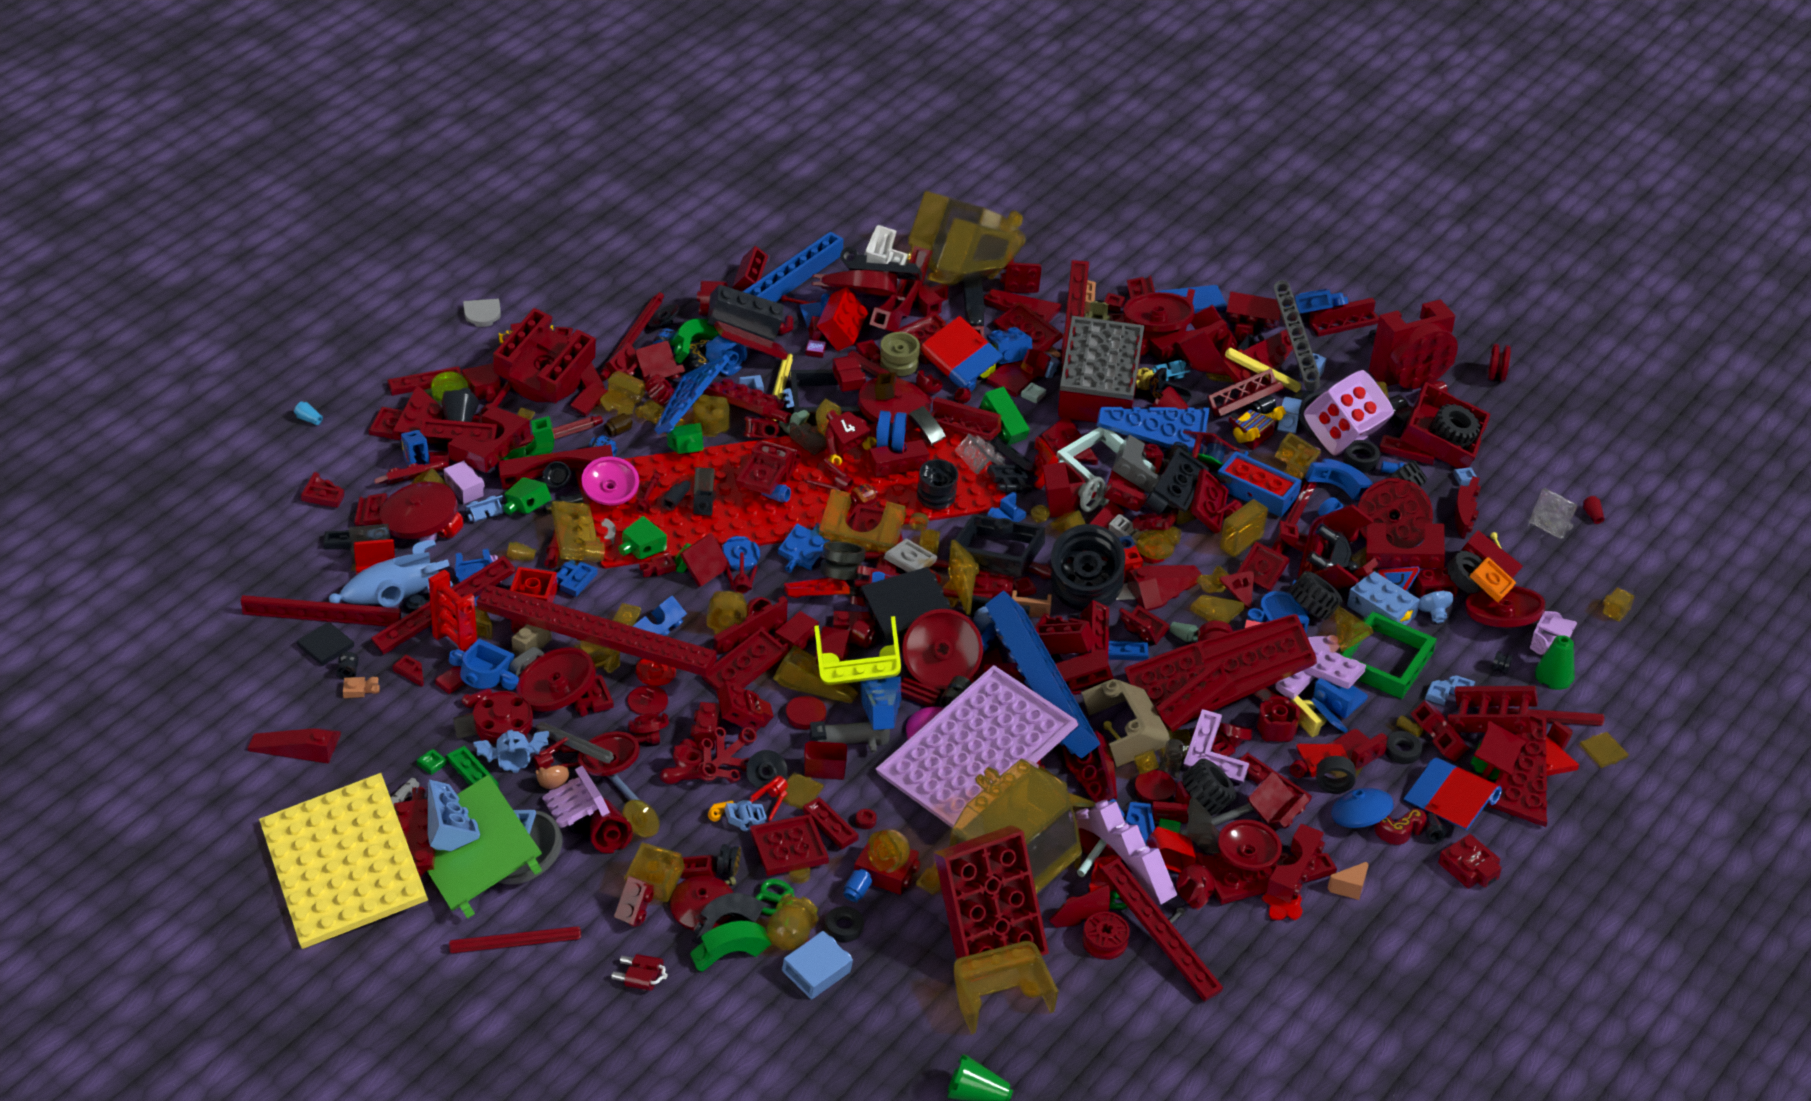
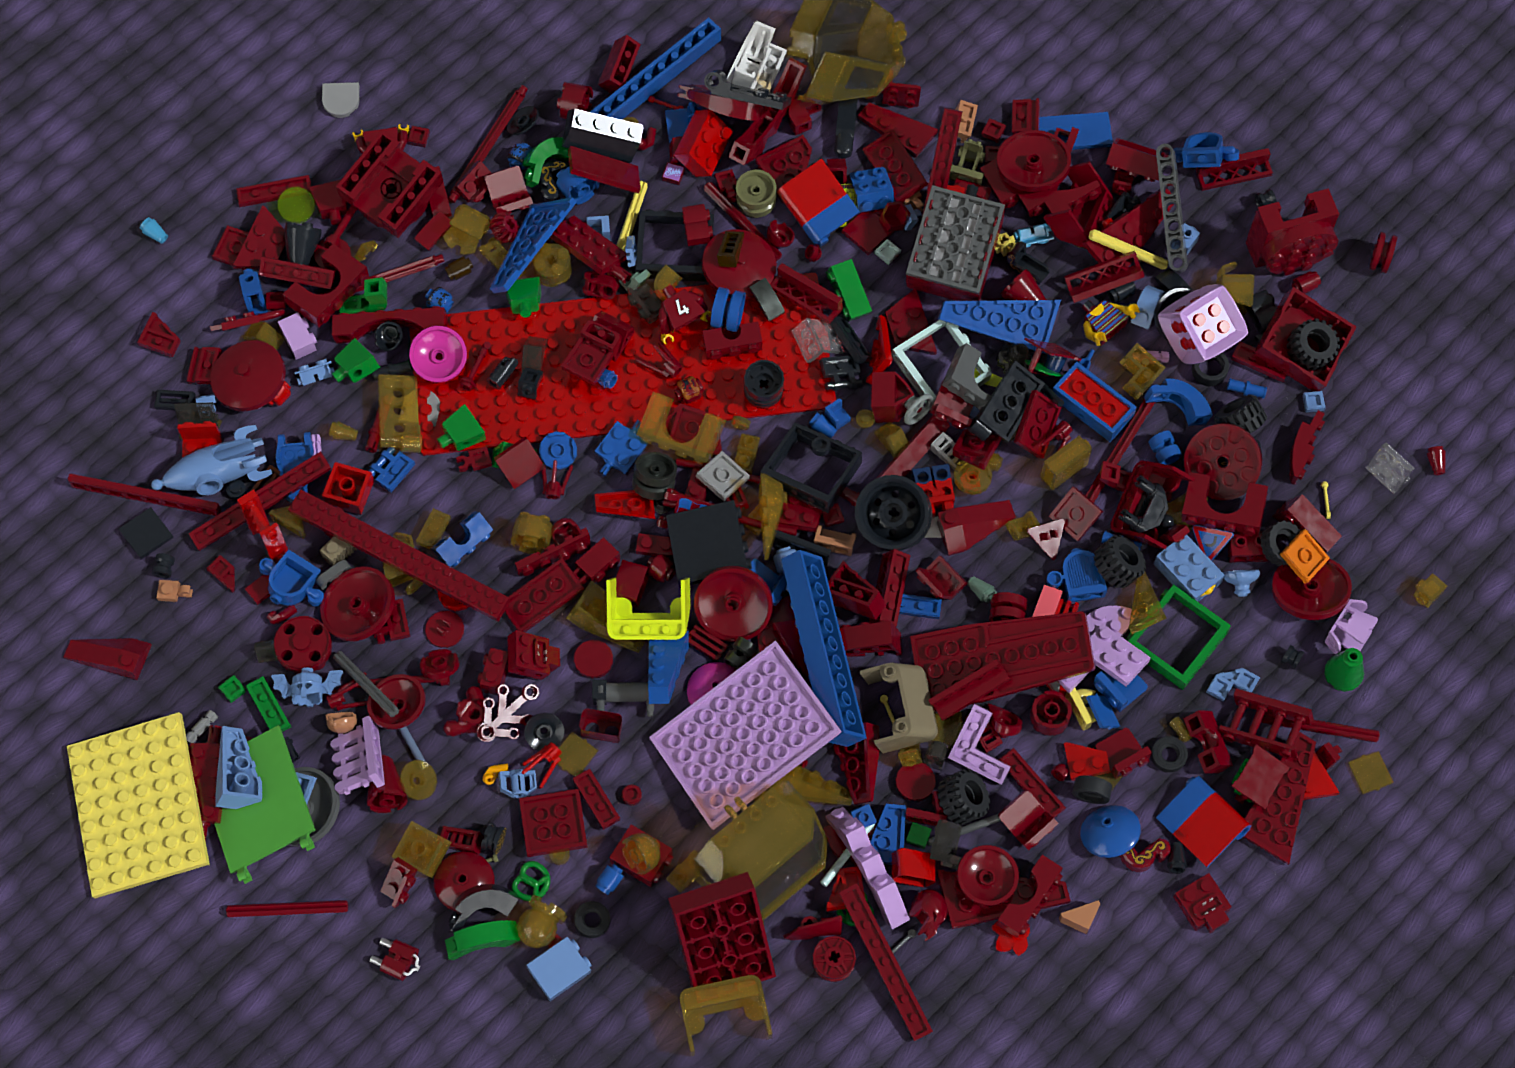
camera: 10 degrees right, 25 degrees up
dark red bracket [1142,444,1164,474] -> none
clear yellow wing [1190,595,1244,623] -> none

